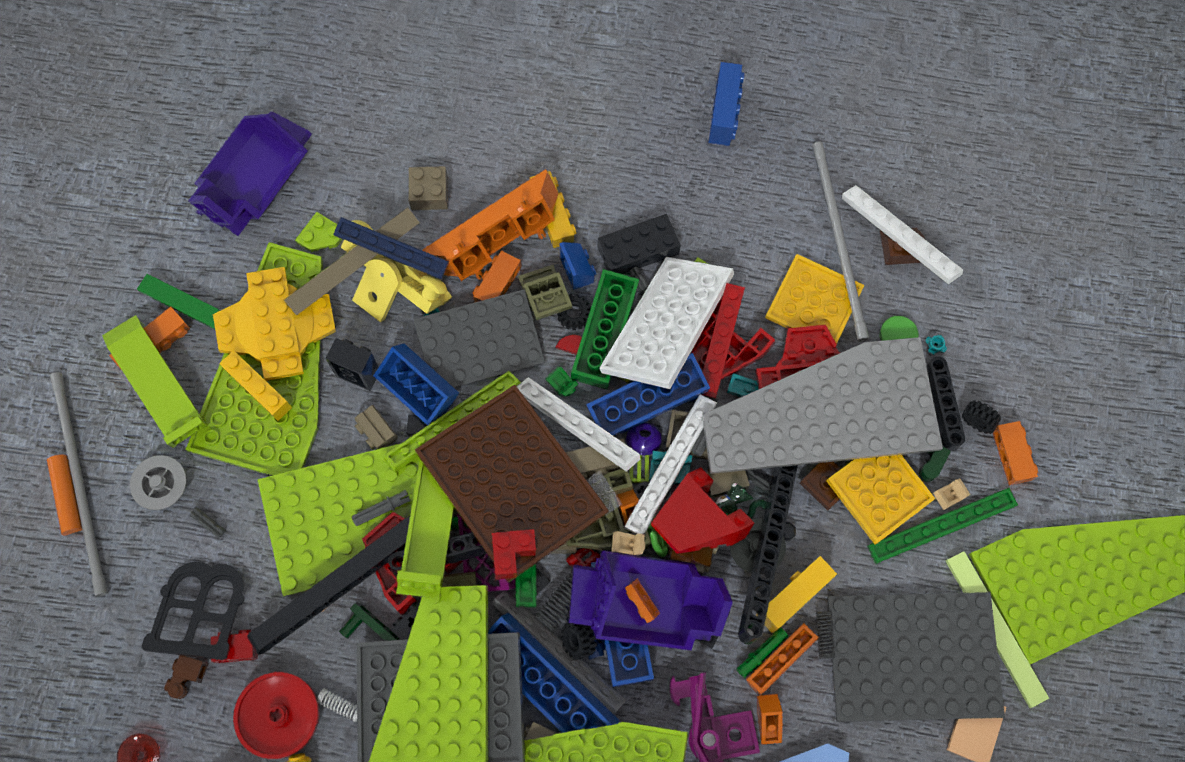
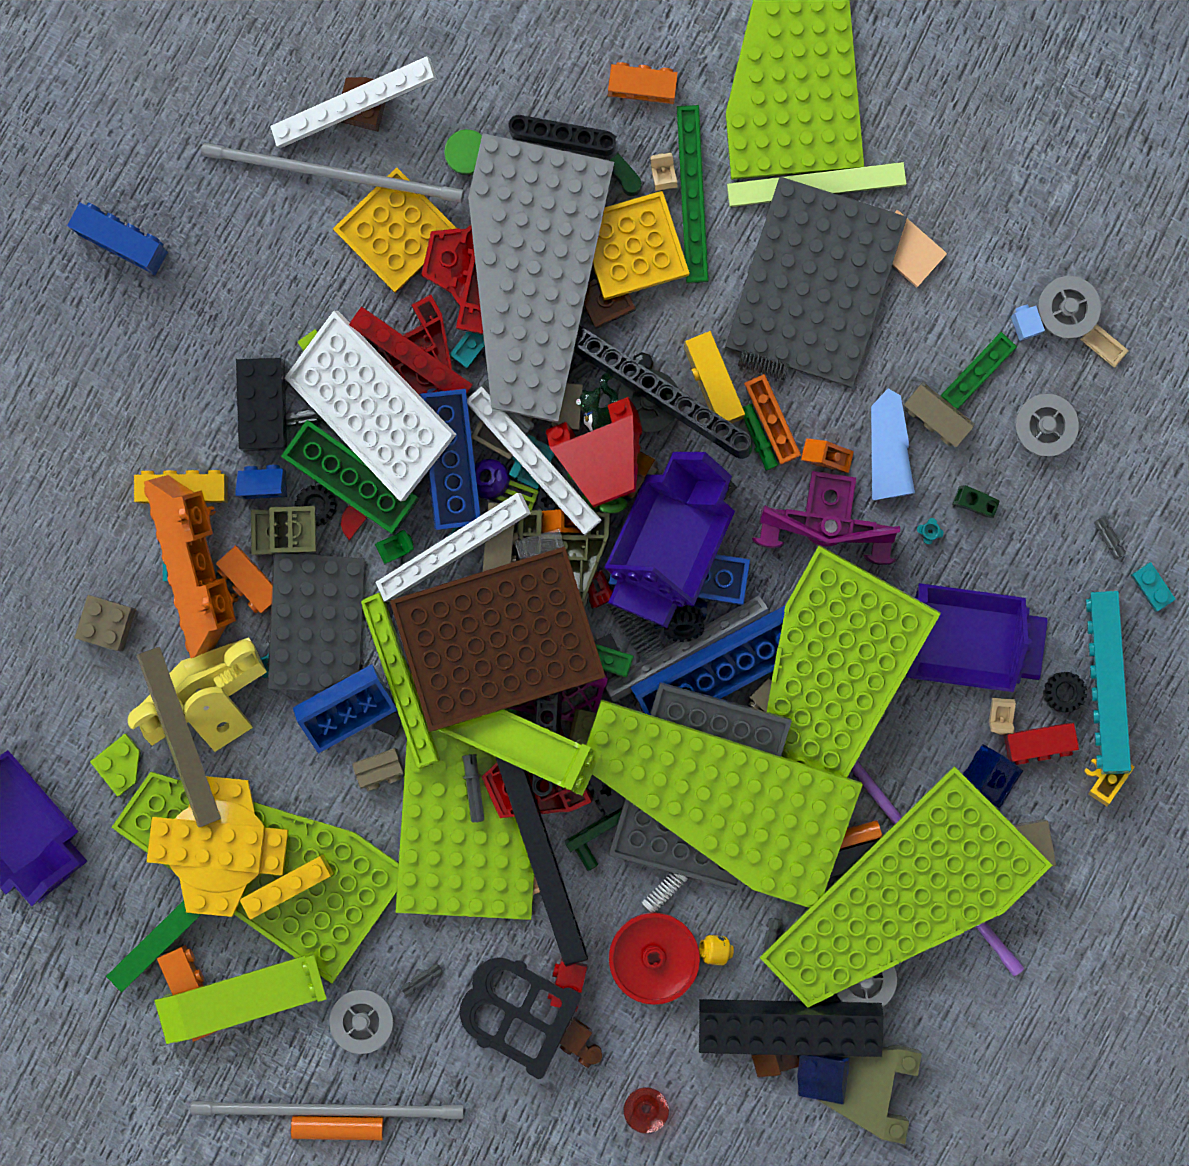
camera: 70 degrees left, 15 degrees up
black brick [325,338,379,391] -> none
dark blue tile [333,217,449,280] -> none
red brick [492,529,536,580] -> none
tan bracket [612,531,645,556] -> none
orange plate [625,578,660,623] -> none
teal plate [925,335,947,355] -> none
black tyre [962,400,1001,434] -> none

